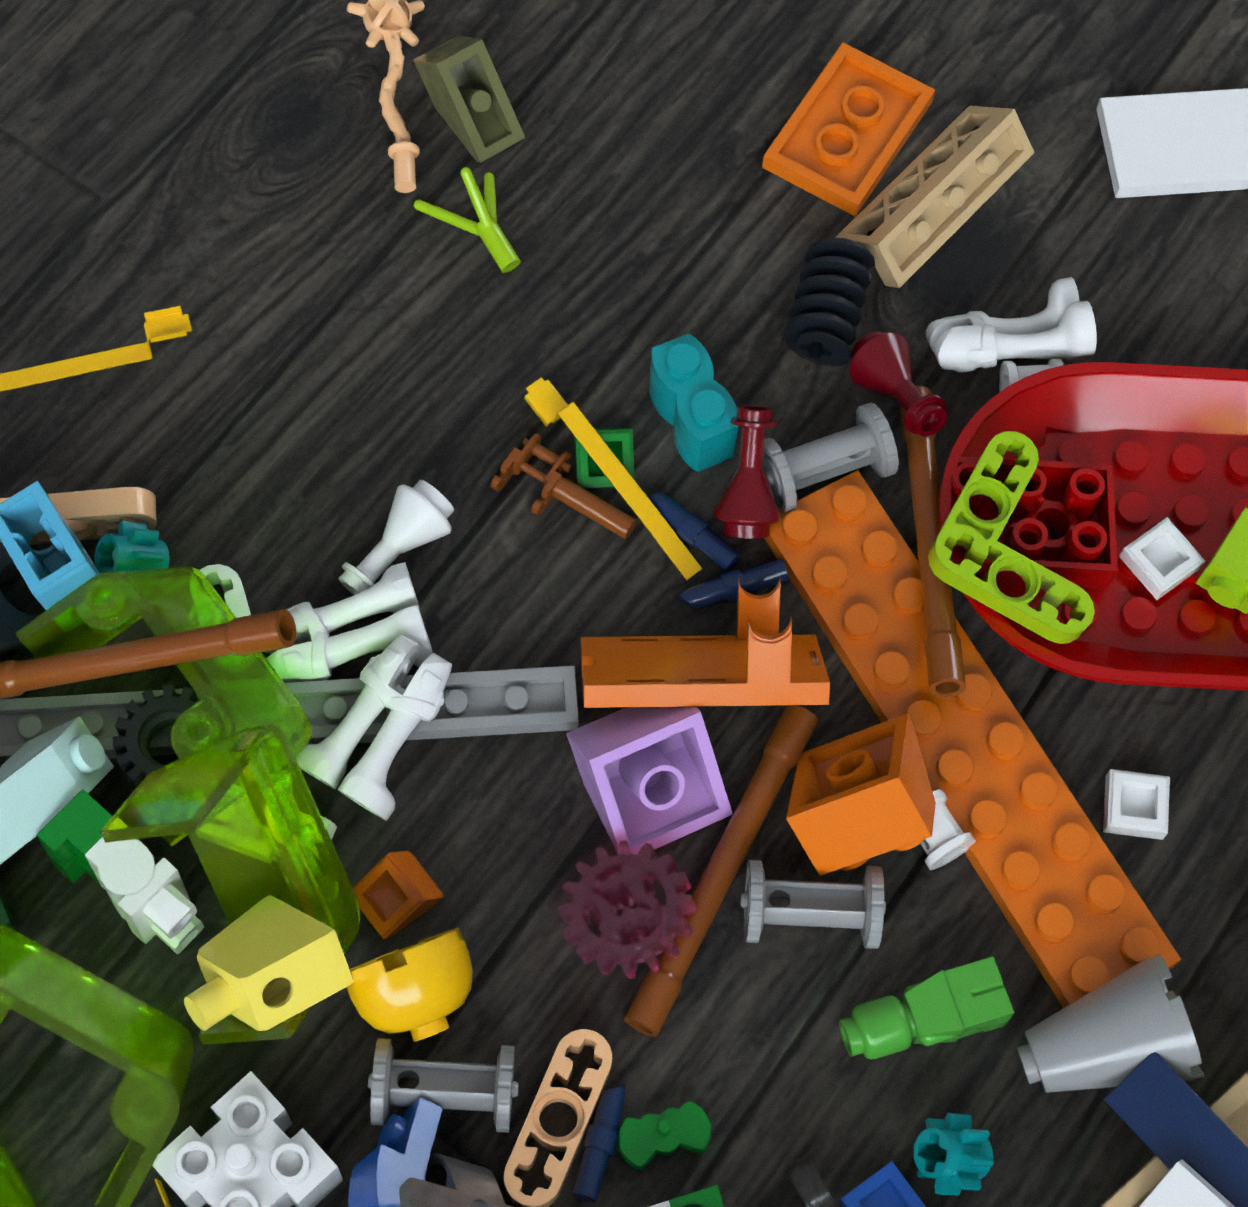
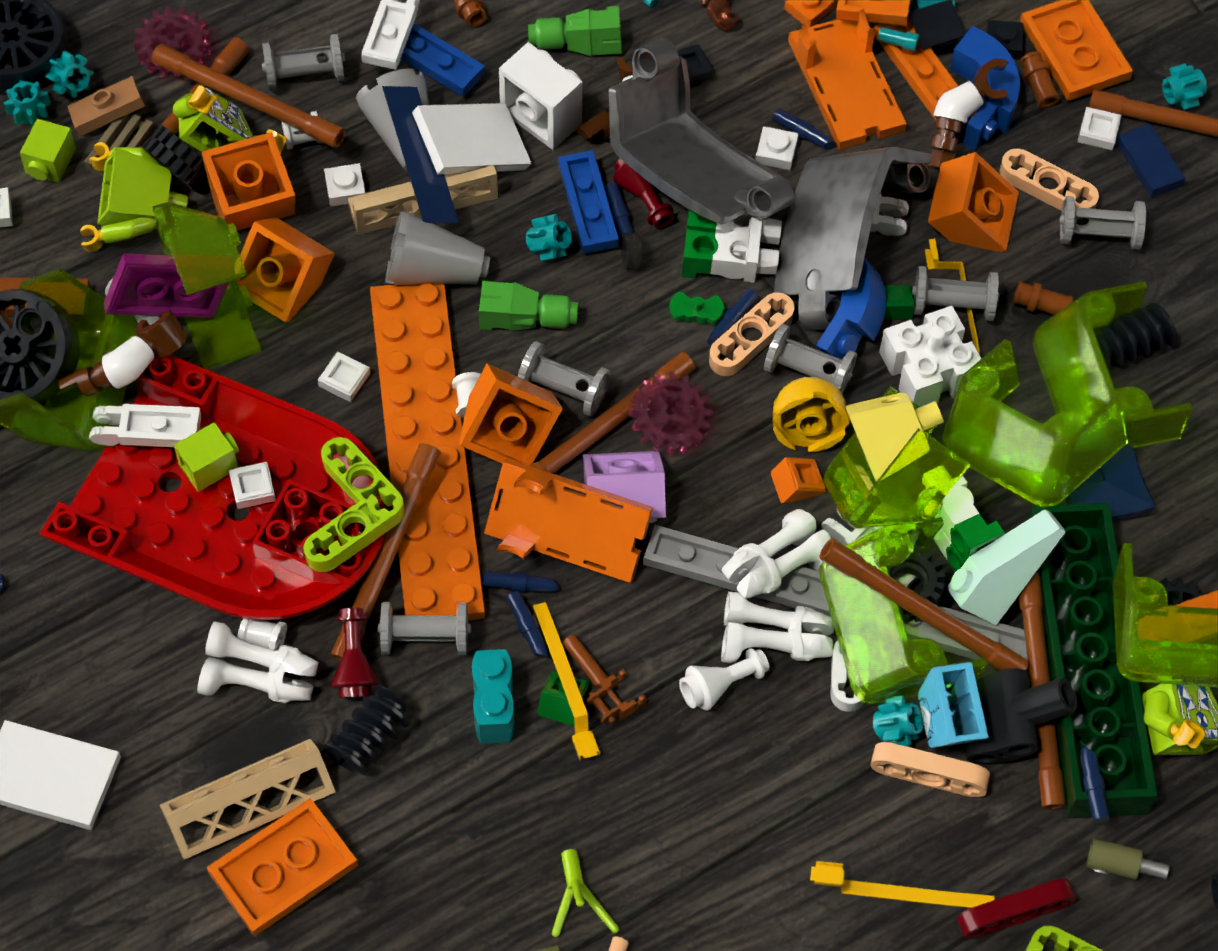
camera: 155 degrees left, 5 degrees down
dark red piece [713,405,782,539] -> none

